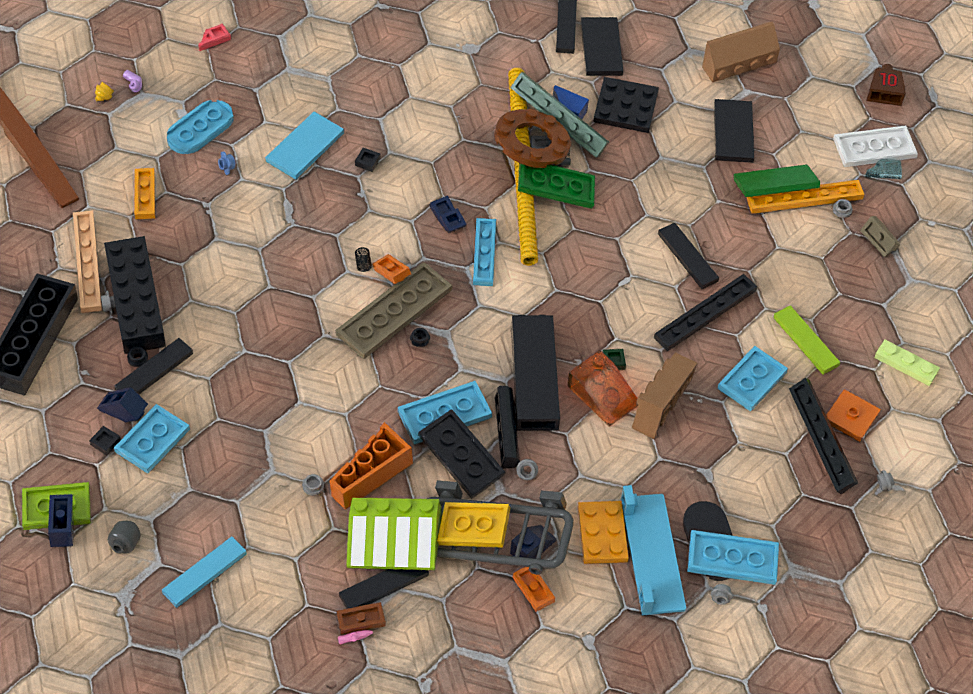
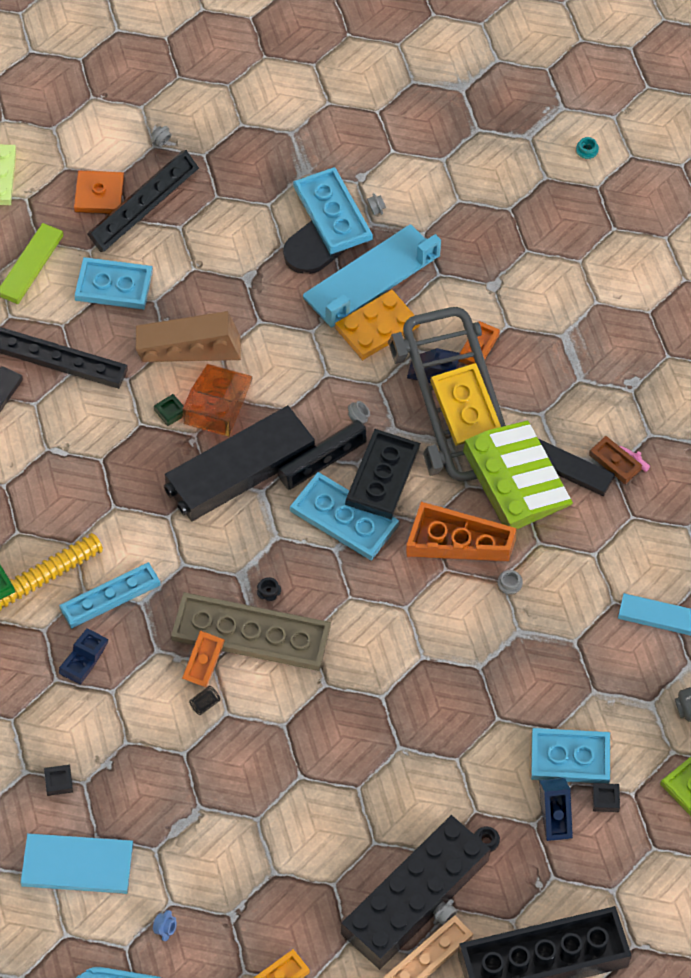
camera: 120 degrees left, 5 degrees up
black tile [114,338,193,394] -> none

